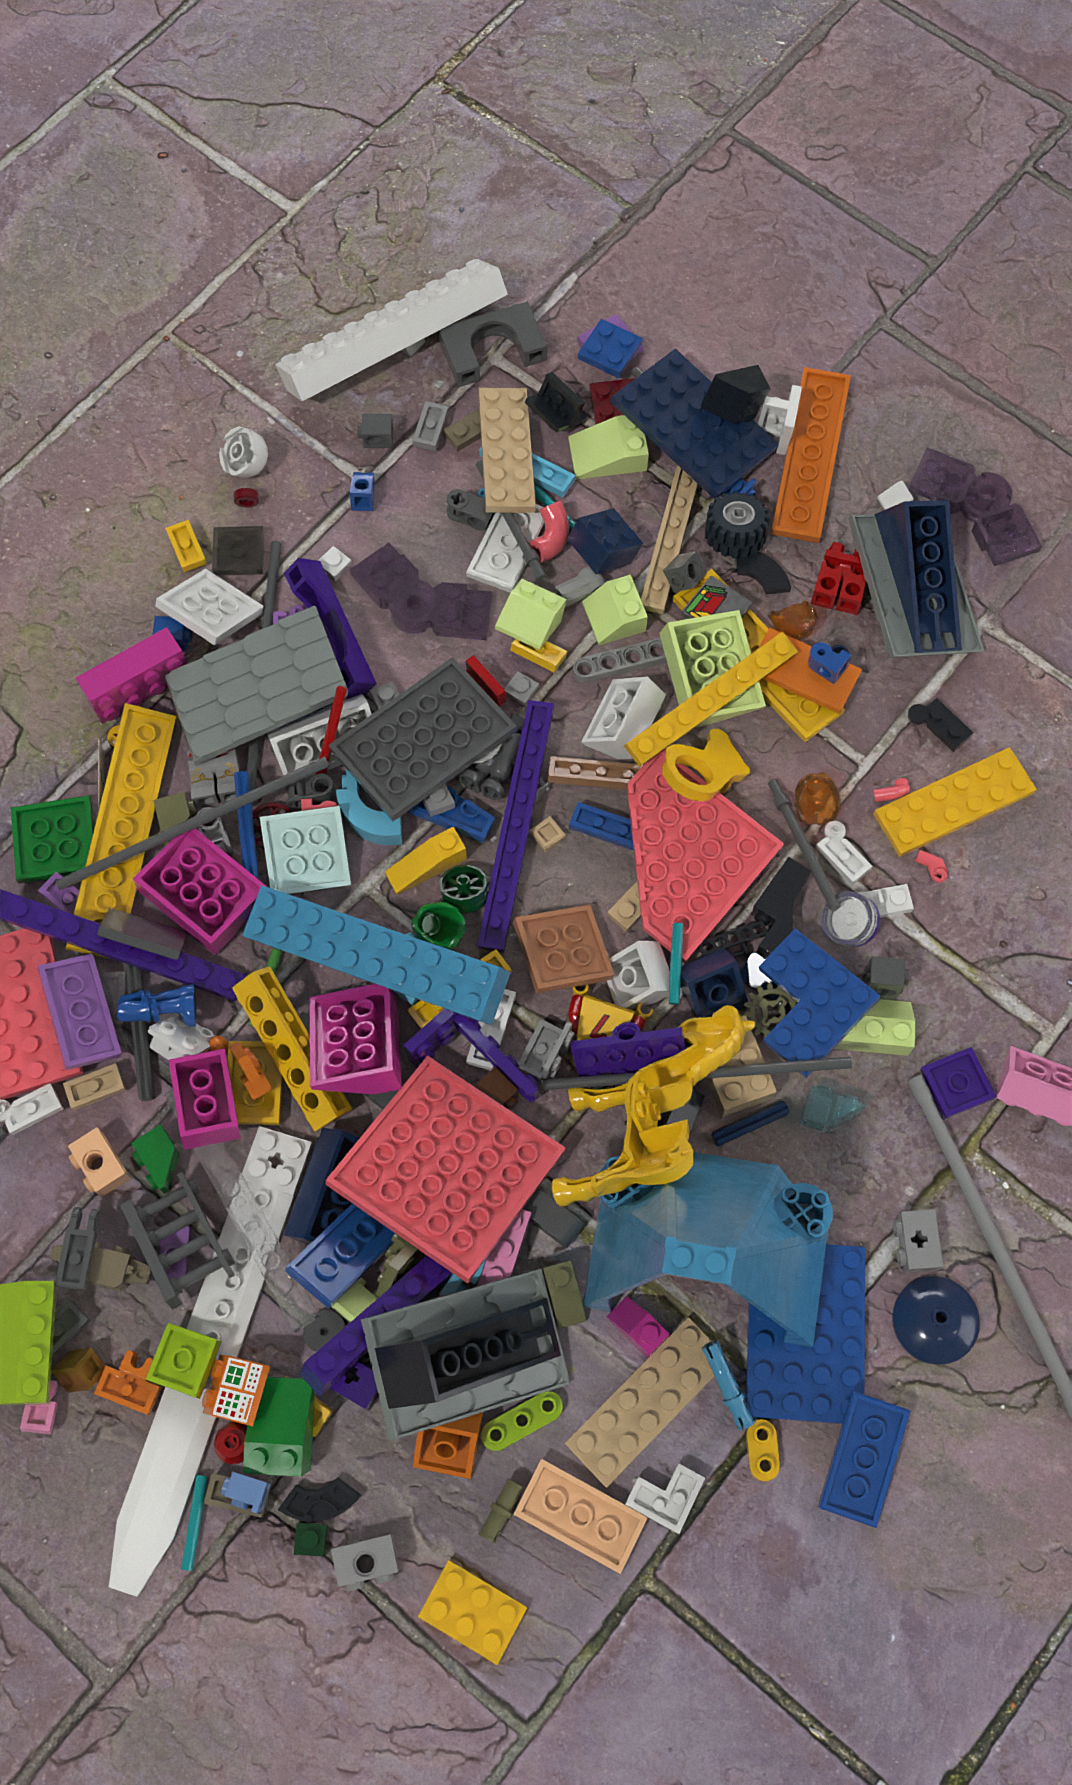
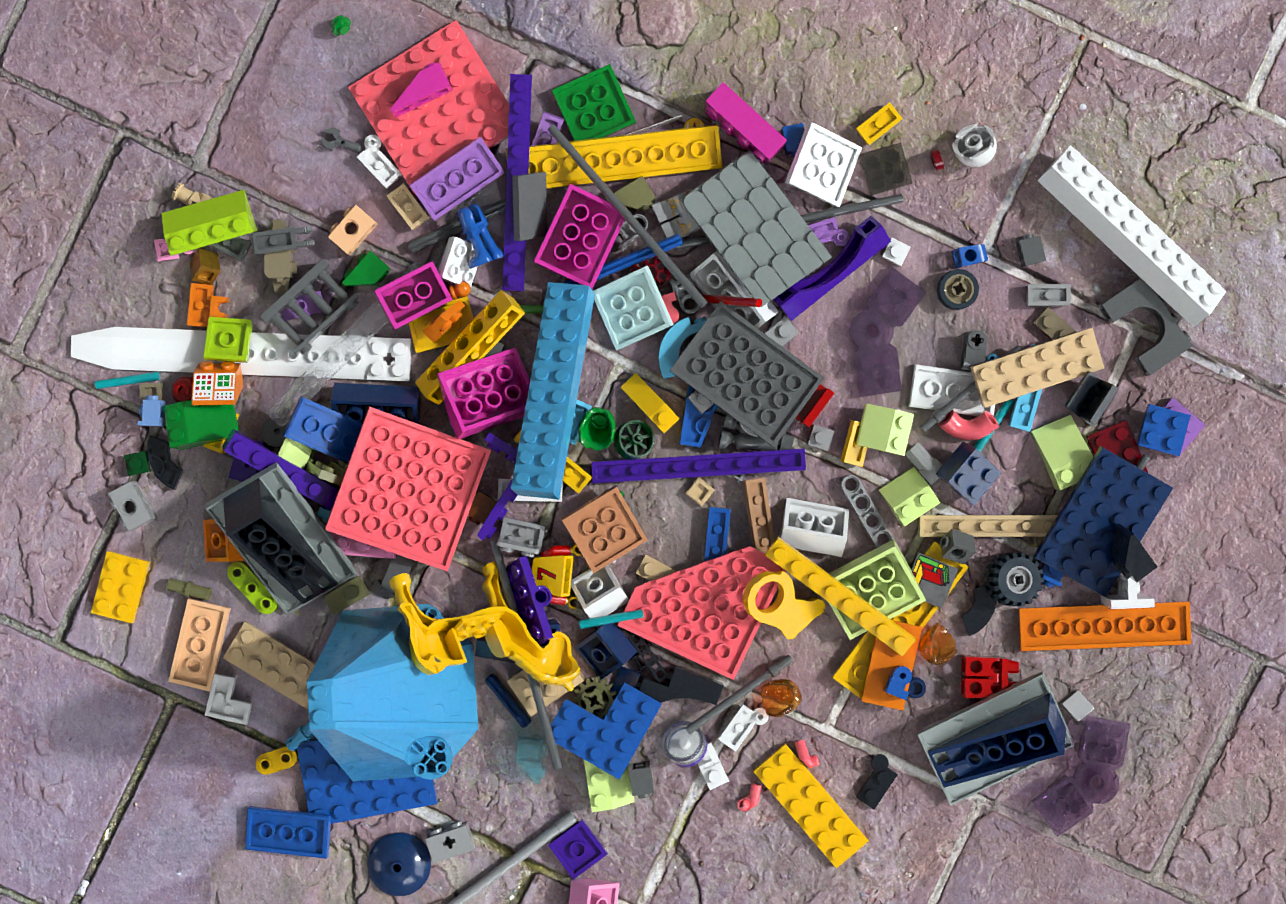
camera: 80 degrees right, 20 degrees up
none -> wheel [937,269,979,310]

